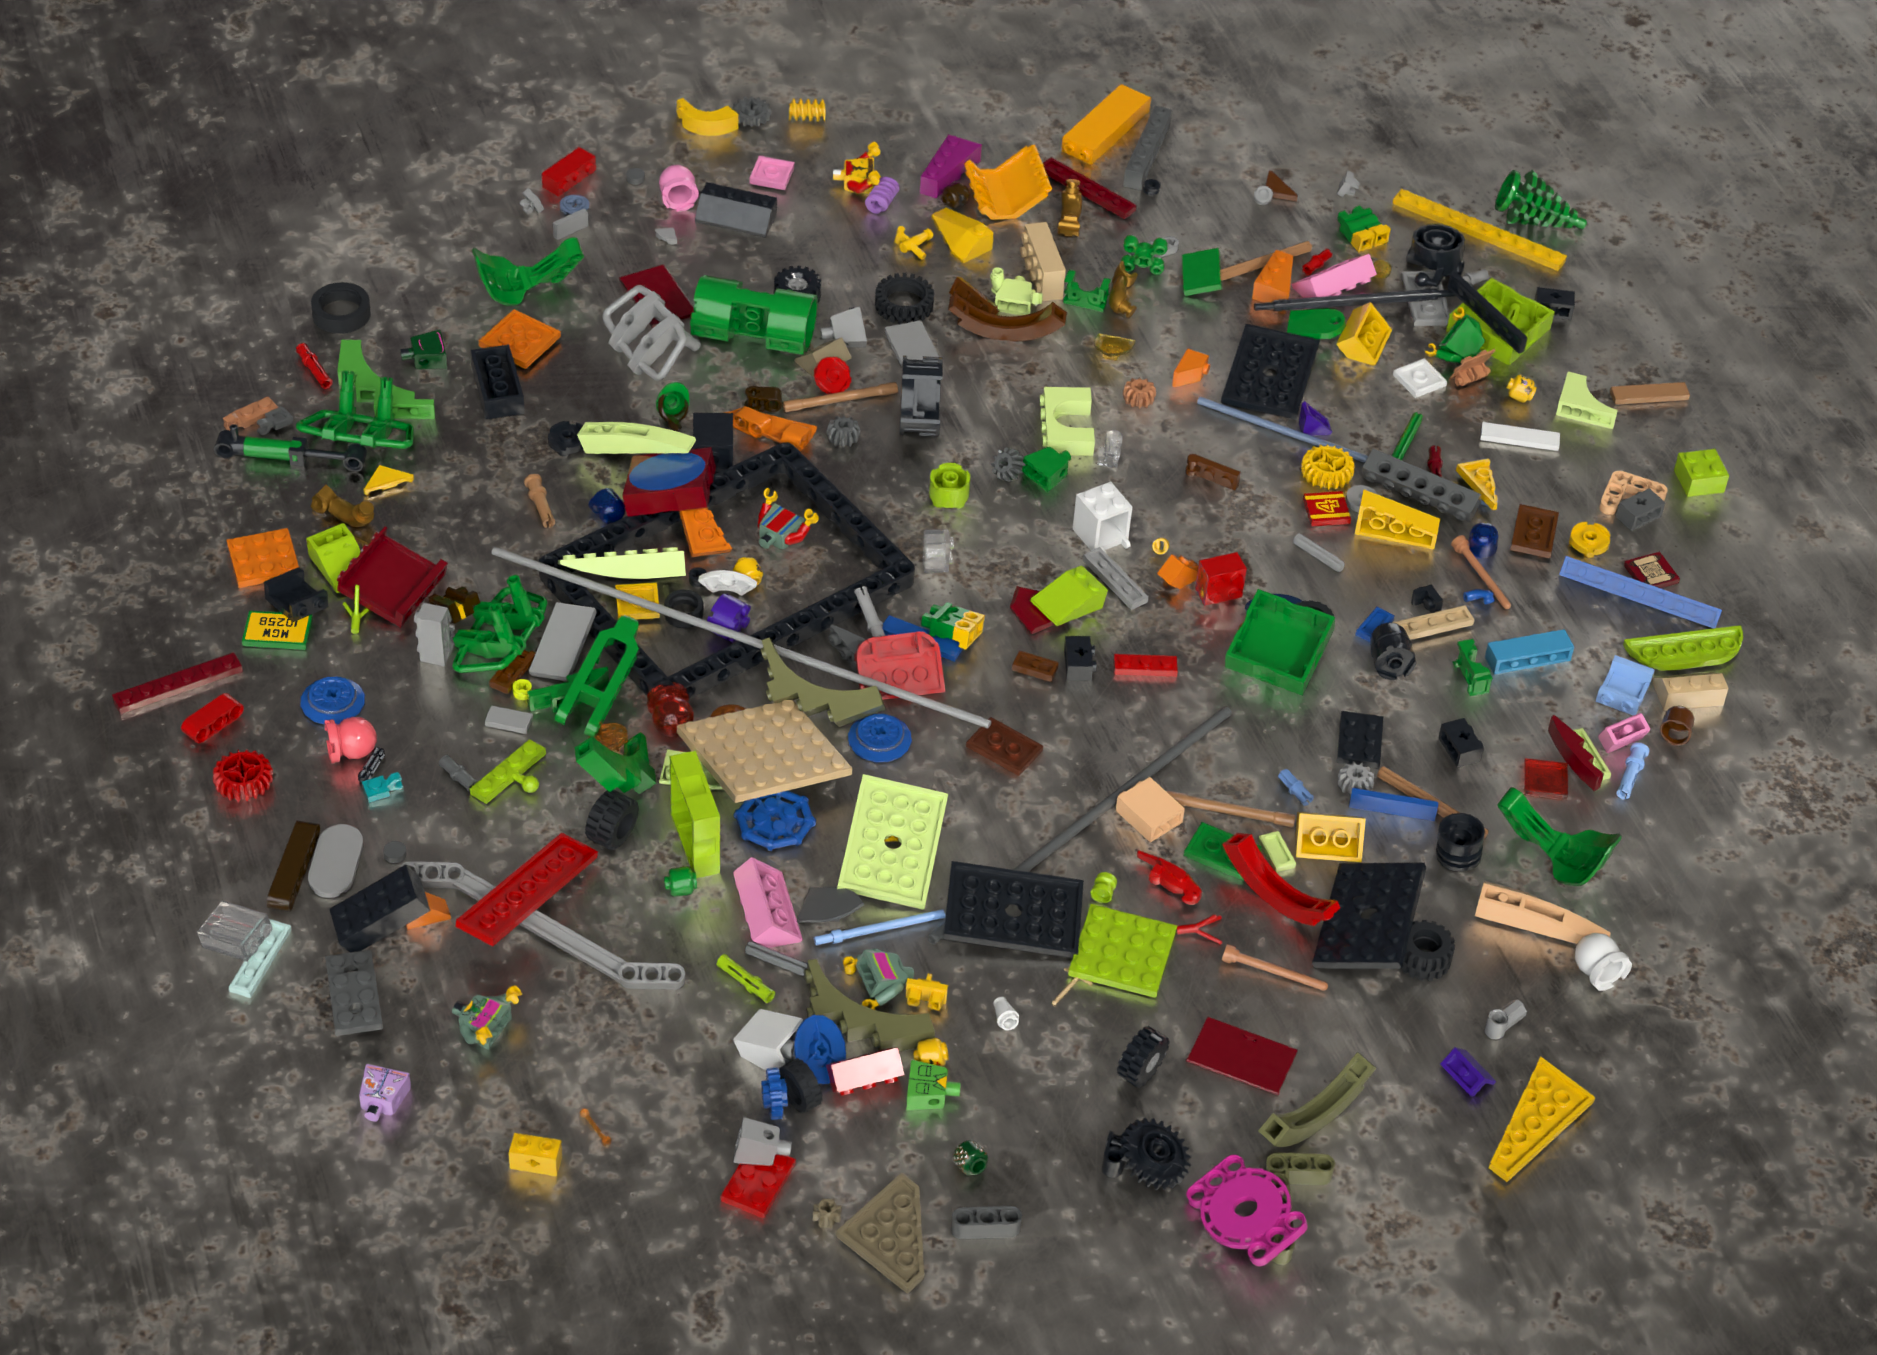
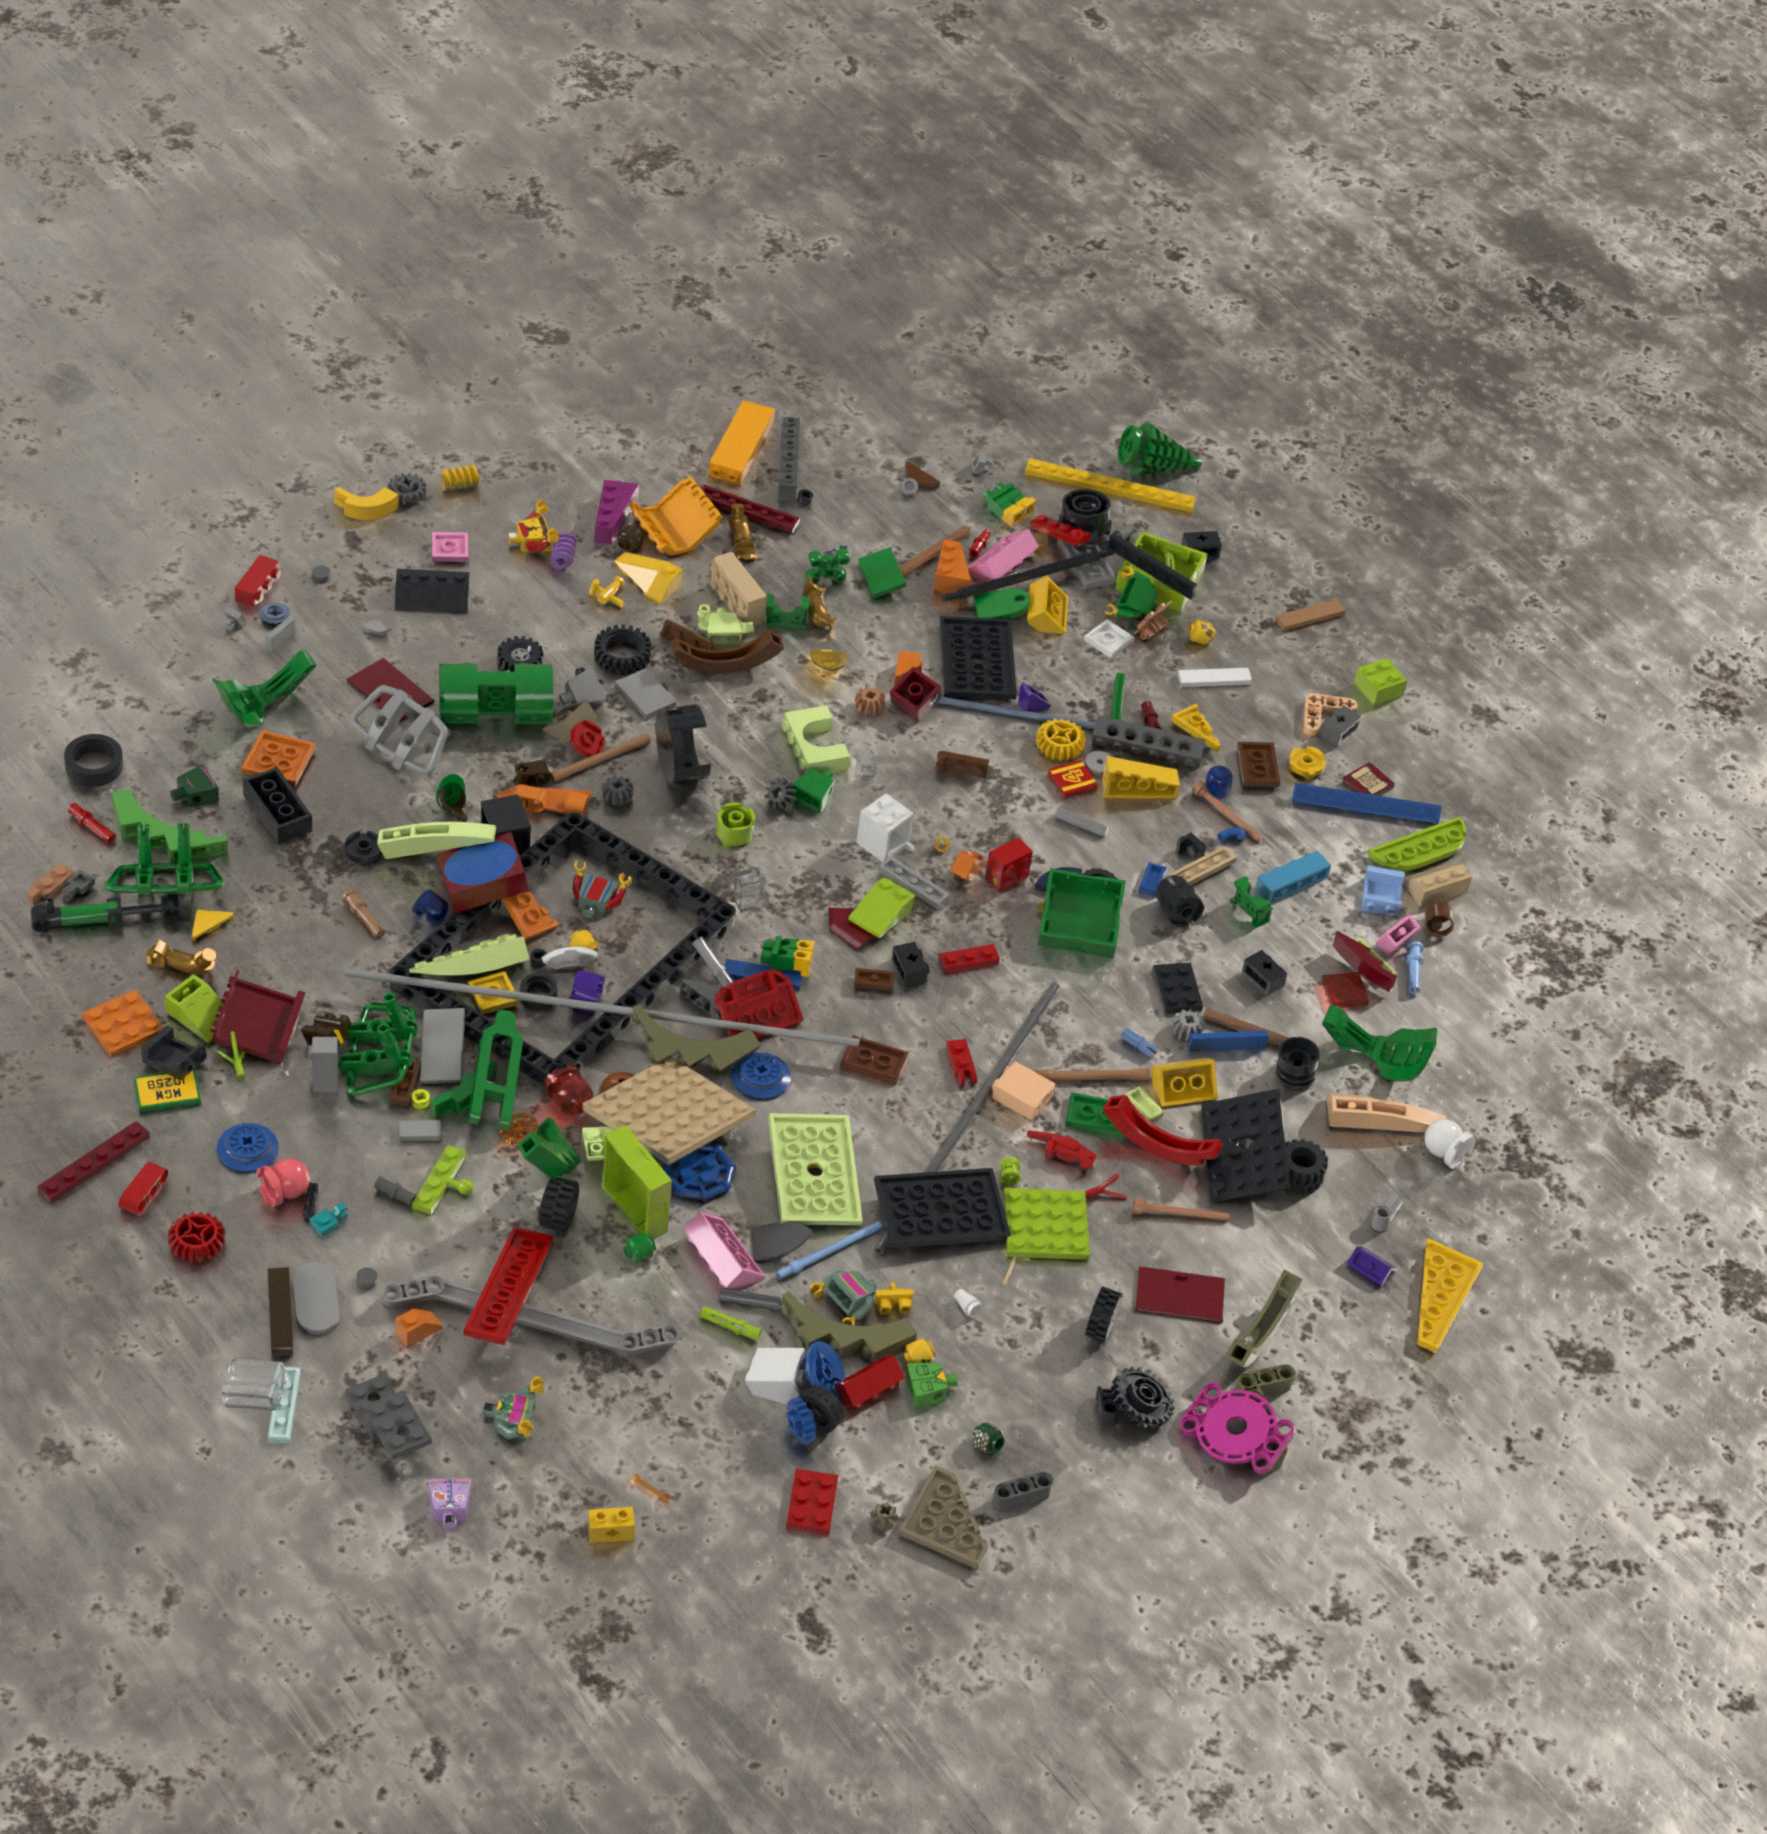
camera: 20 degrees left, 0 degrees up
black brick [329,865,431,953] -> none
bright pink tile [659,165,699,211] -> none
light grey torso [733,1117,792,1166] -> none
yellowish green arch [1556,372,1618,429] -> none
none -> dark red brick [890,667,942,722]
none -> red hinge [946,1039,977,1085]
none -> red plate [1030,515,1091,546]

